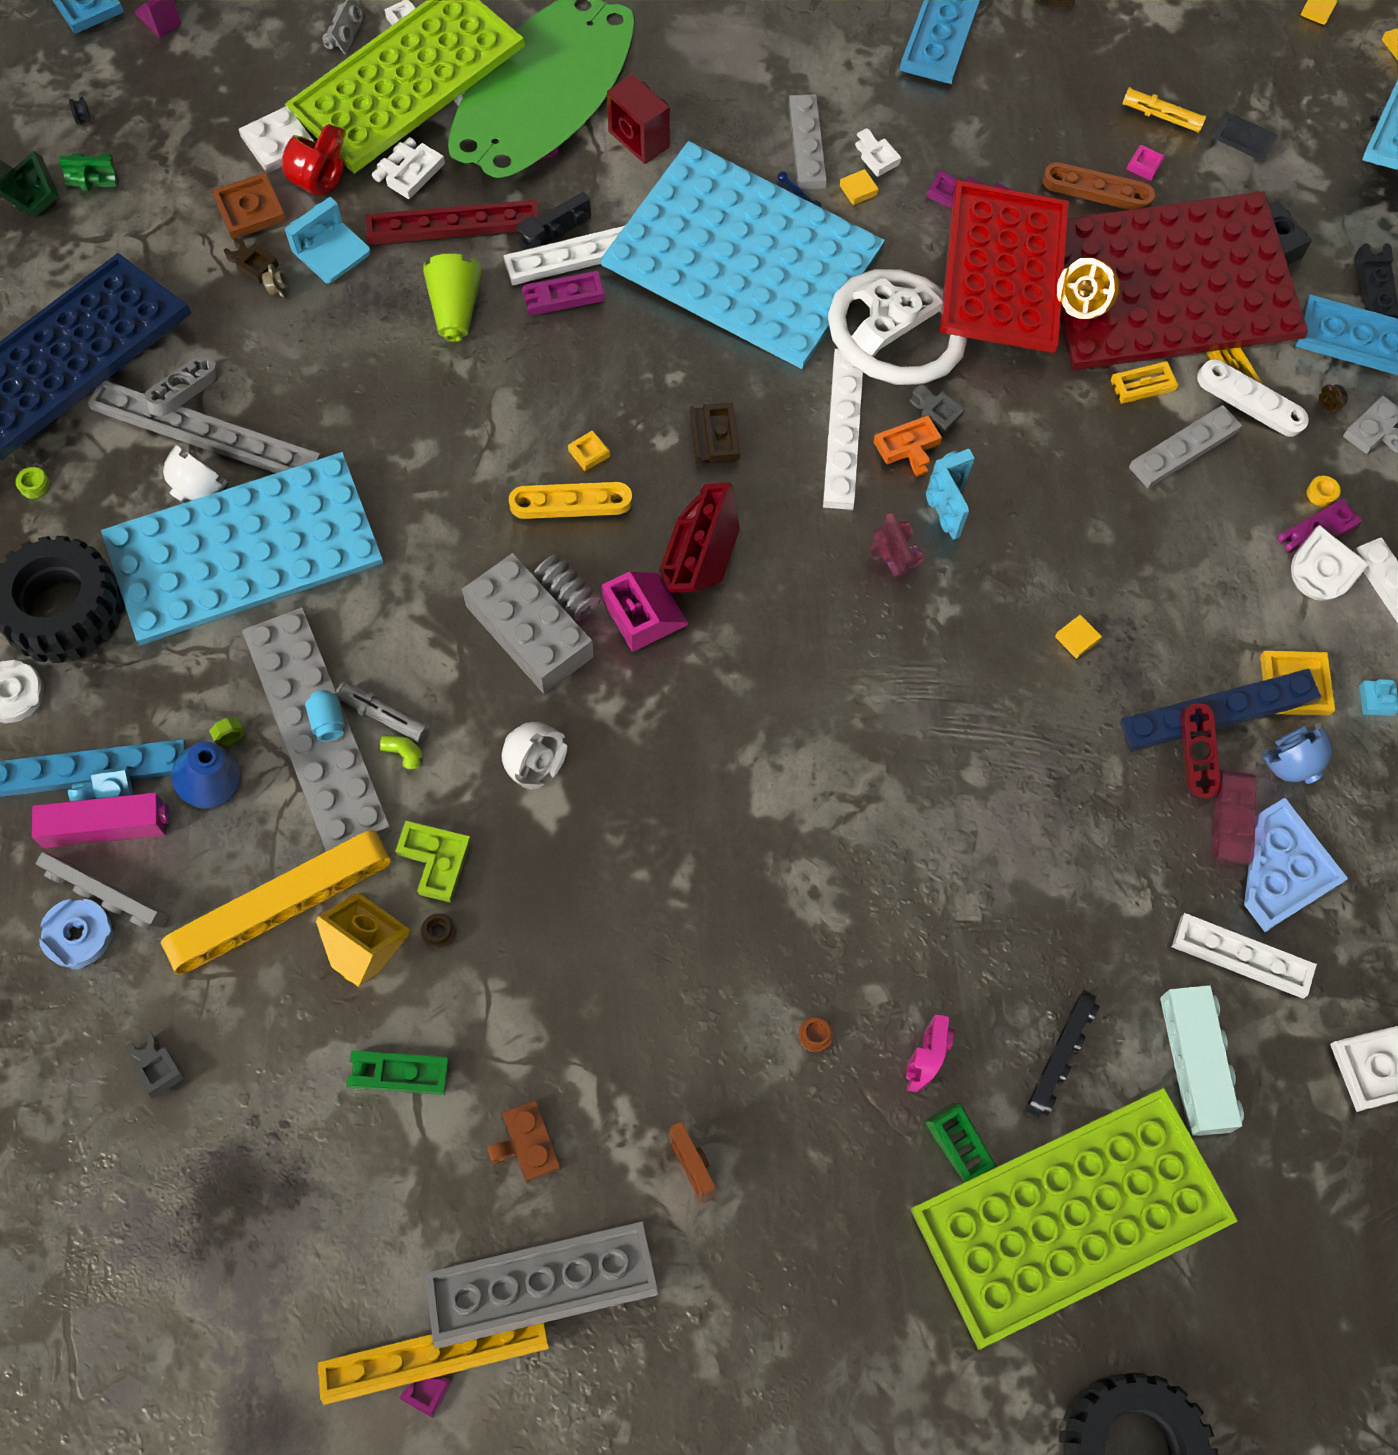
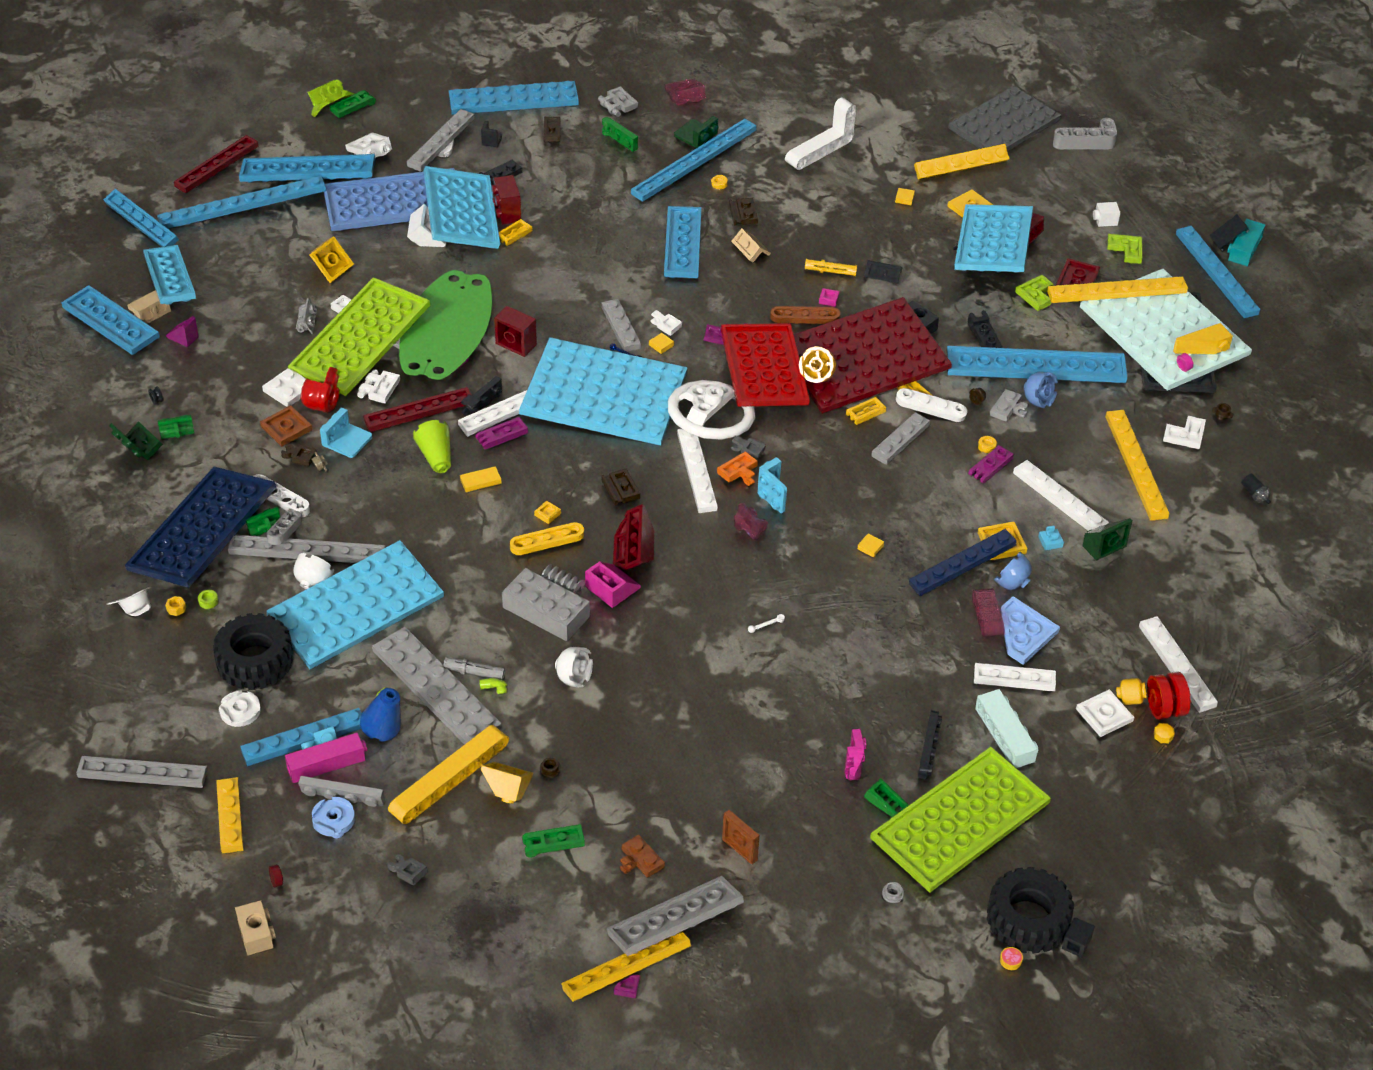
camera: 15 degrees left, 20 degrees down
medium azure brick [305,690,345,742] -> none
lime plate [395,821,471,903] -> none
dark orange plate [798,1017,833,1052] -> none
dark red beam [1180,703,1220,798] -> none
white tile [1291,525,1369,601] -> none
none -> green hips [246,507,280,536]
none -> white beam [254,474,310,517]
none -> yellow tile [460,466,502,492]
none -> tan panel [731,228,771,262]
none -> white hinge [748,614,785,633]
none -> light grey plate [882,882,904,903]

